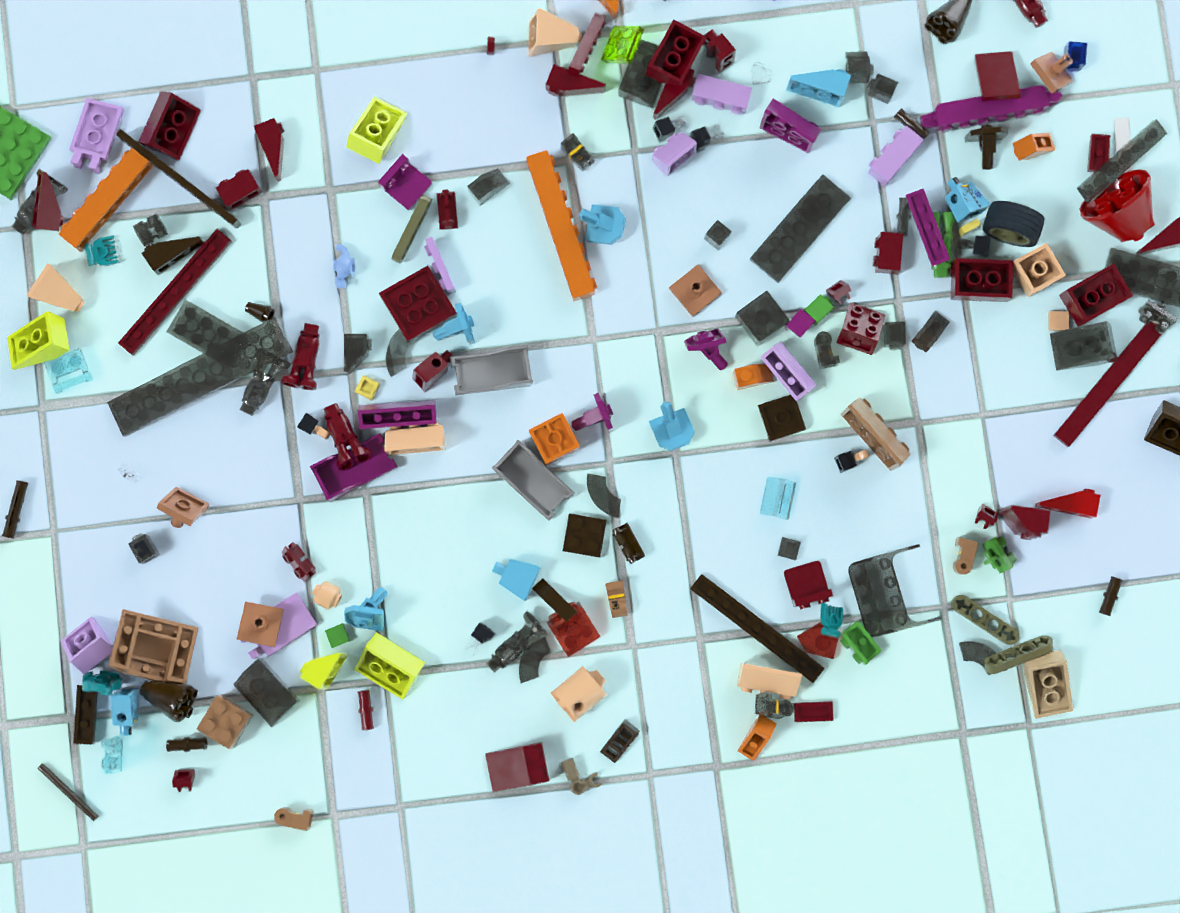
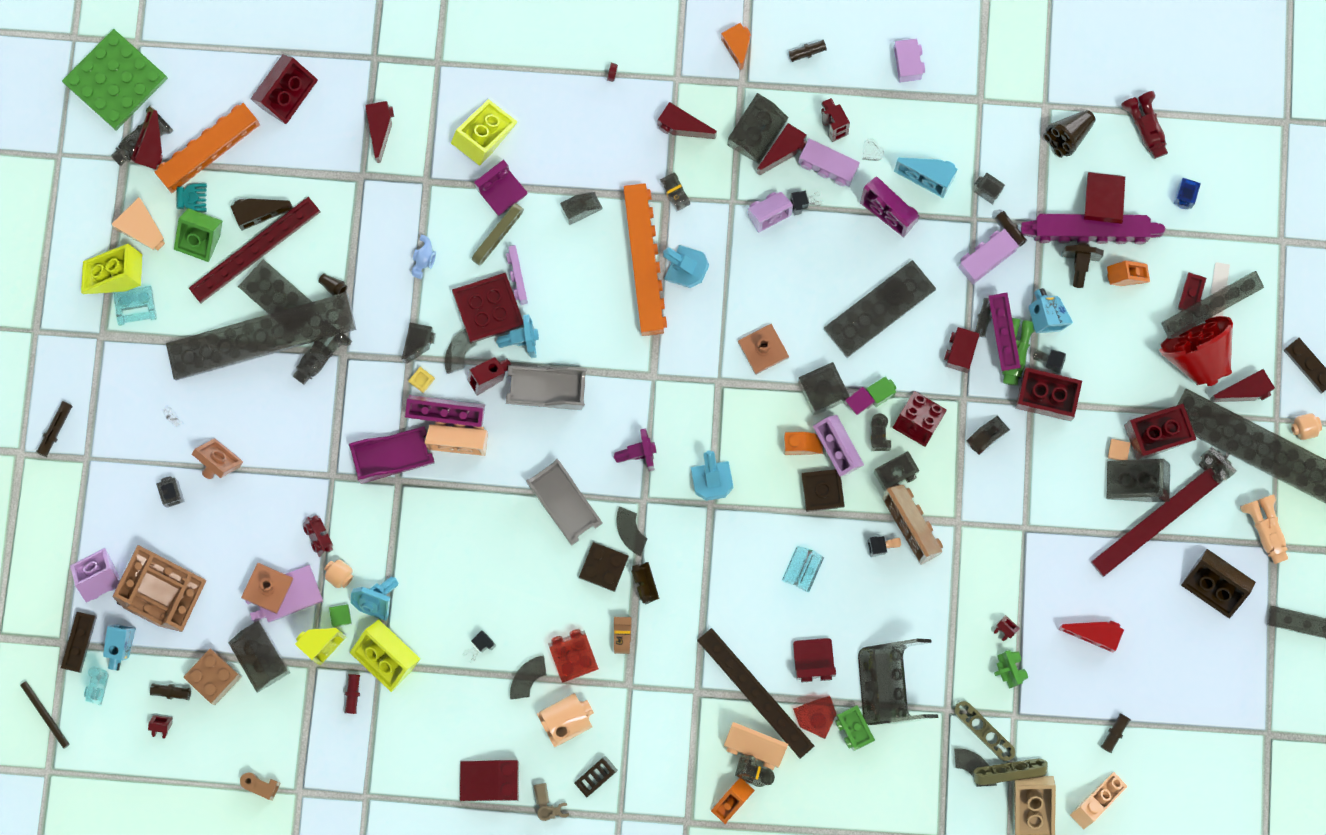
camera: 15 degrees right, 5 degrees down
lavender tile [69,98,124,174] -> none
teal plate [82,670,123,696] -> none
dark brown tile [116,129,241,229] -> none
clear smoke wheel [132,213,169,247] -> none
dark brown cone [140,681,198,722] -> none
dark red brick [215,169,263,211] -> none
dark red piece [281,323,320,391] -> none
black piece [297,413,330,439] -> none
dark red piece [323,403,372,471] -> none
dark red hinge [436,189,458,230] -> none
clear smoke piece [487,610,548,673] -> none
medium azure torso [492,559,541,601] -> none
light nougat slope [528,8,581,57] -> none
orange piece [528,412,580,466] -> none
dark brown sticker [532,578,577,623] -> none
piece [568,12,606,77] -> none
clear neon green plate [601,26,644,64] -> none
dark red slope [645,19,707,85] -> none
black piece [652,116,686,143] -> none
magenta piece [684,328,728,371] -> none
clear smoke brick [704,219,732,250] -> none
clear smoke tile [777,537,801,561] -> none
dark red tile [793,701,834,723] -> none
teal piece [820,603,843,638] -> none
tile [825,280,852,305] -> none
clear smoke brick [844,51,874,83] -> none
clear smoke brick [883,322,906,351] -> none
medium nougat leg [952,537,978,575] -> none
light yellow tile [958,219,981,237] -> none
black wheel [982,201,1045,247] -> none
dark red slope [998,505,1051,540] -> none
light nougat brick [1013,243,1066,298] -> none
nougat tile [1030,51,1074,93] -> none
none -> bright green slope [174,208,223,262]
none -> clear smoke brick [873,451,920,492]
none -> light nougat slope [1070,772,1128,830]

